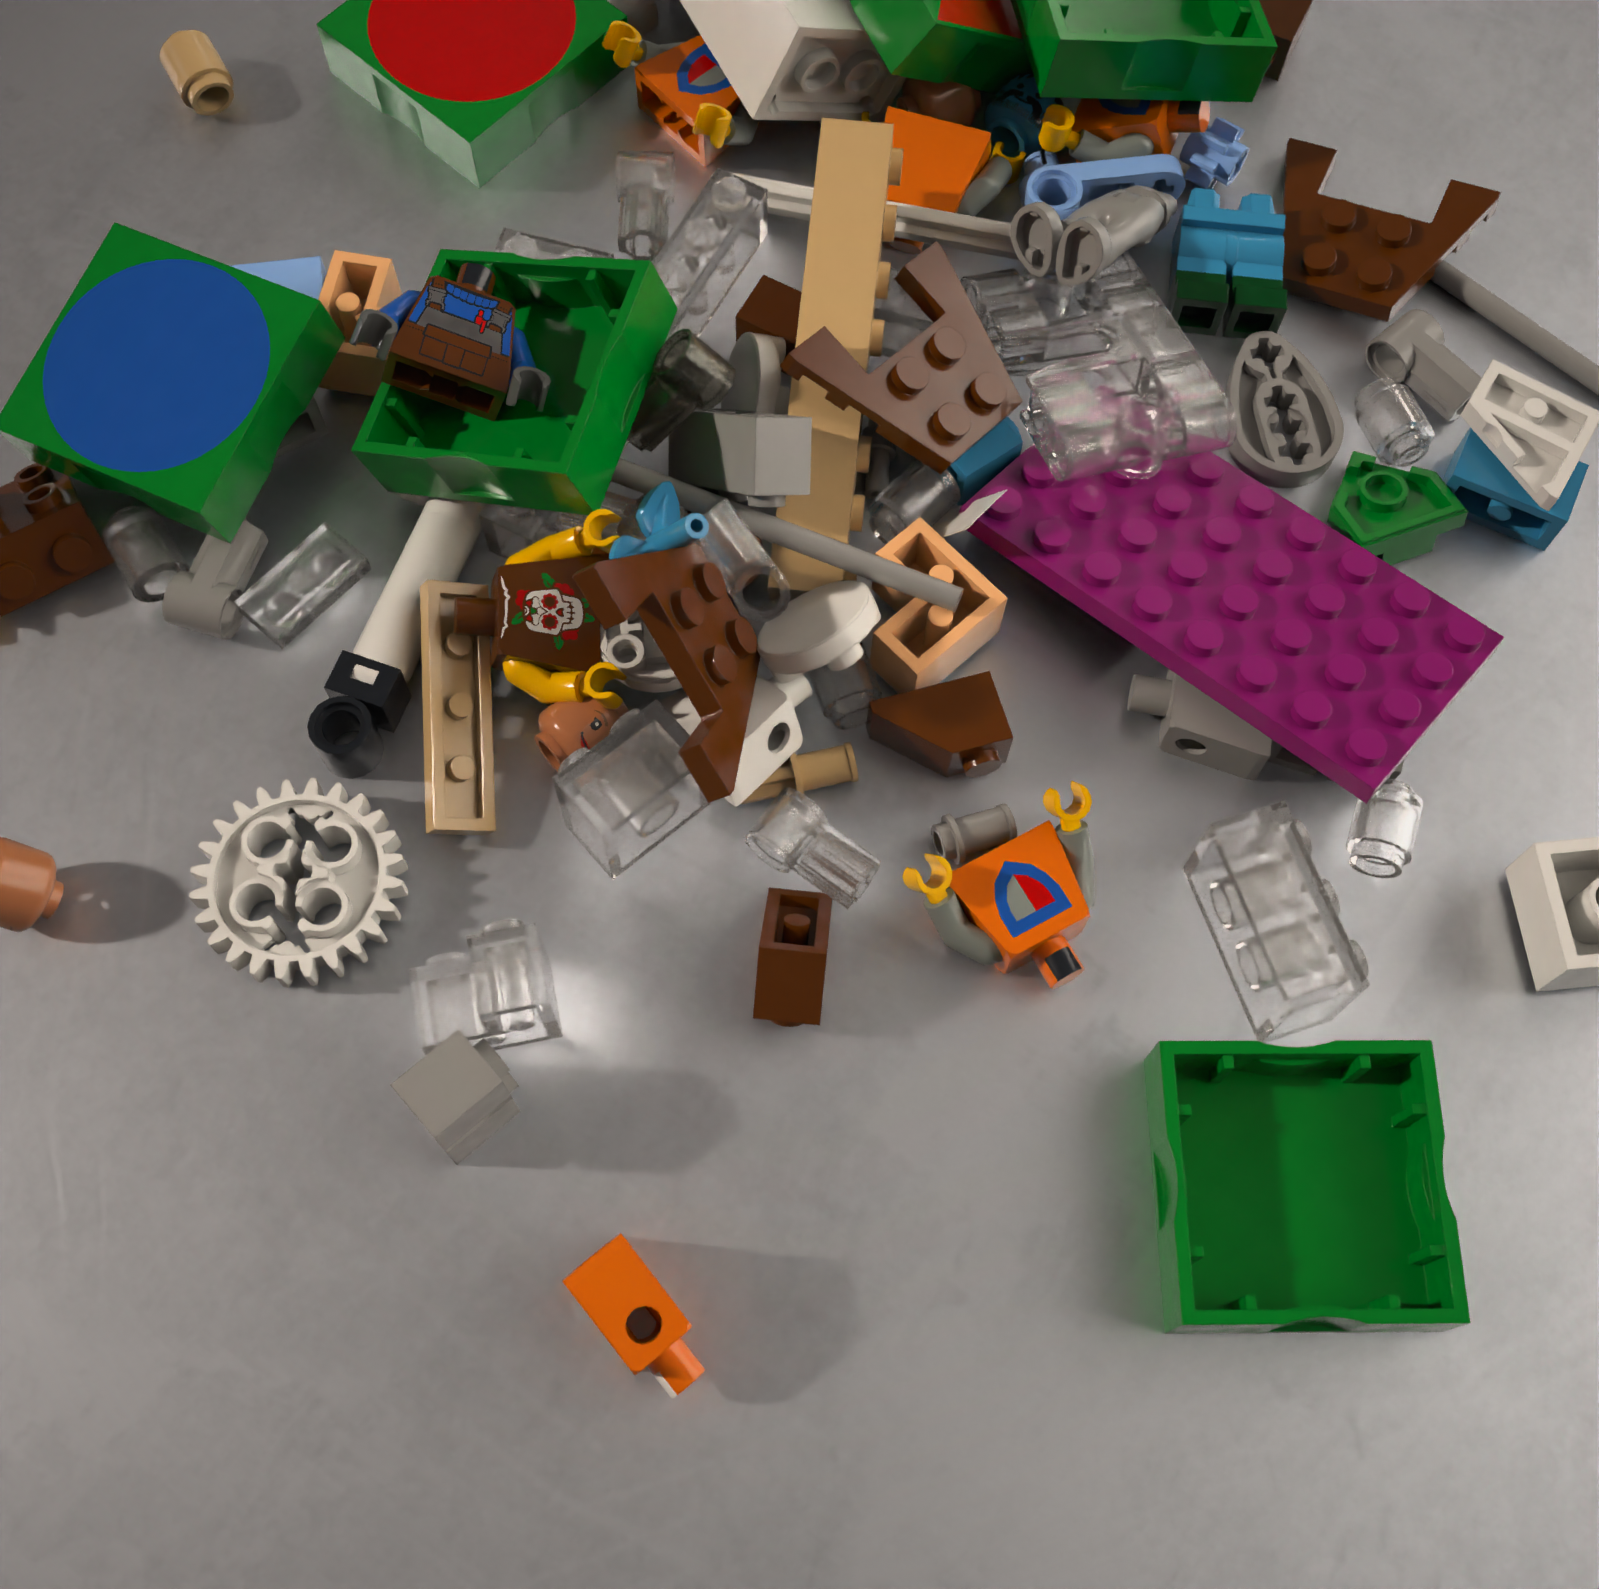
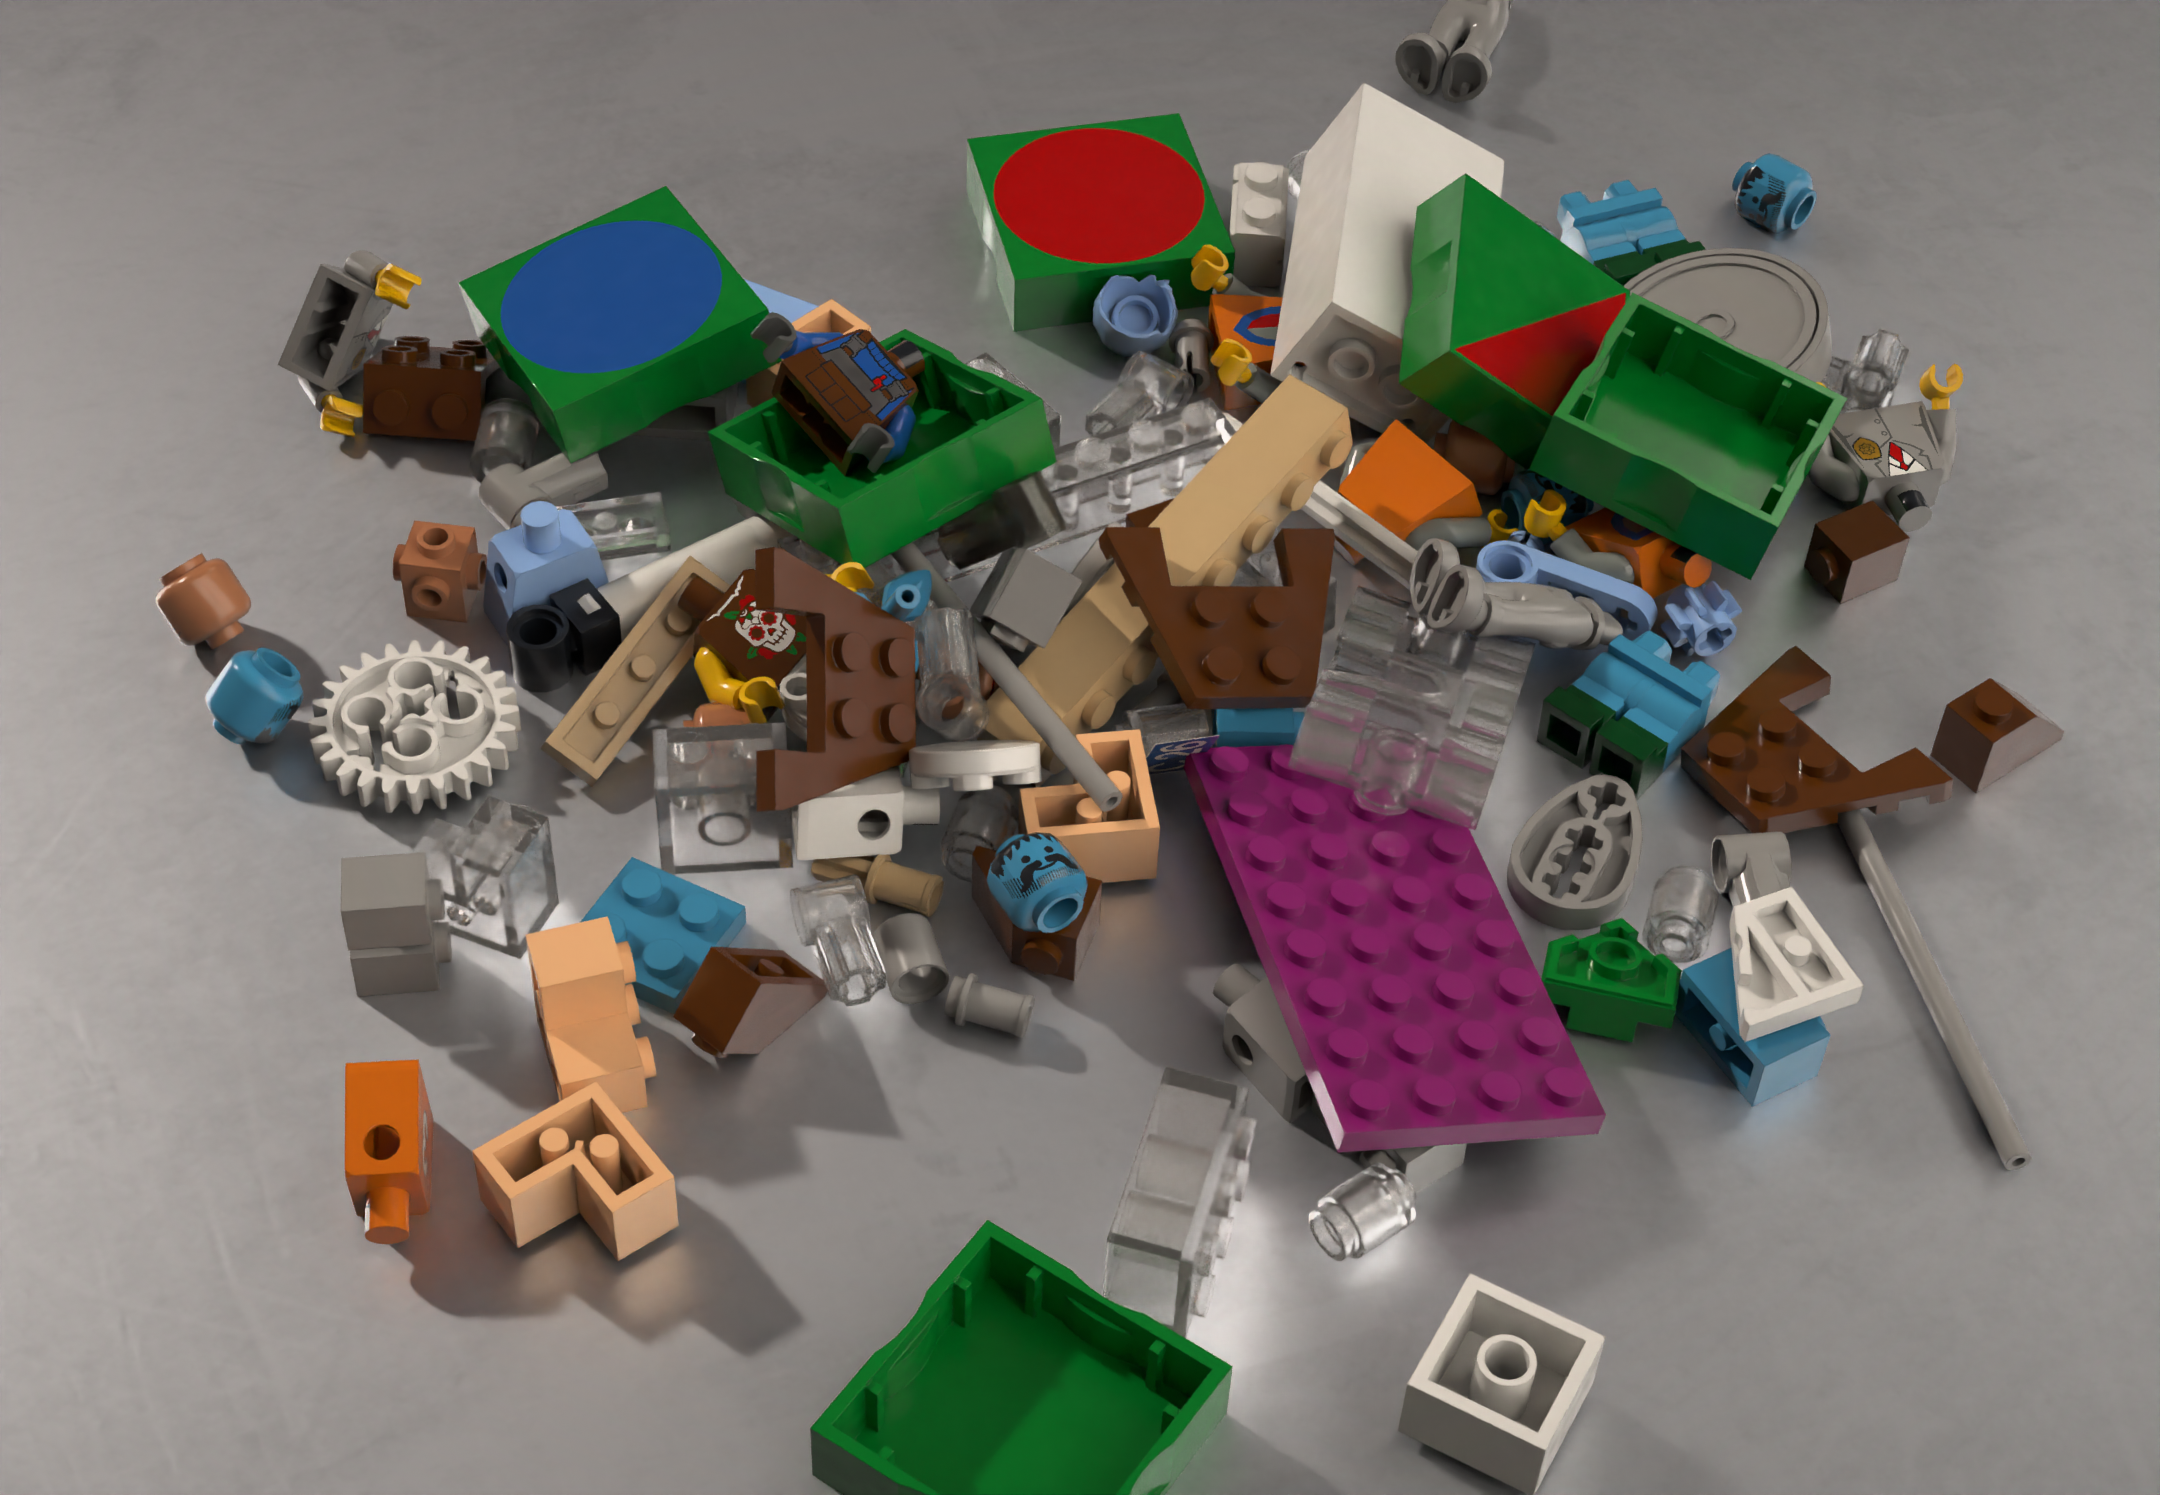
camera: 35 degrees right, 20 degrees down
tan brick [159,30,234,116] -> none
torso [902,781,1095,990] -> none
none -> dark azure head [206,648,304,744]
none -> nougat brick [393,520,487,623]
none -> light nougat brick [472,1082,679,1261]
none -> light blue torso [483,501,609,646]
none -> light nougat brick [526,916,656,1113]
none -> dark azure plate [580,857,746,1014]
none -> light grey beam [872,913,949,1004]
none -> dark azure head [987,832,1088,933]
none -> light blue hair [1093,275,1178,358]
none -> light grey pin [1169,319,1214,393]
none -> reddish brown slope [1930,678,2064,793]

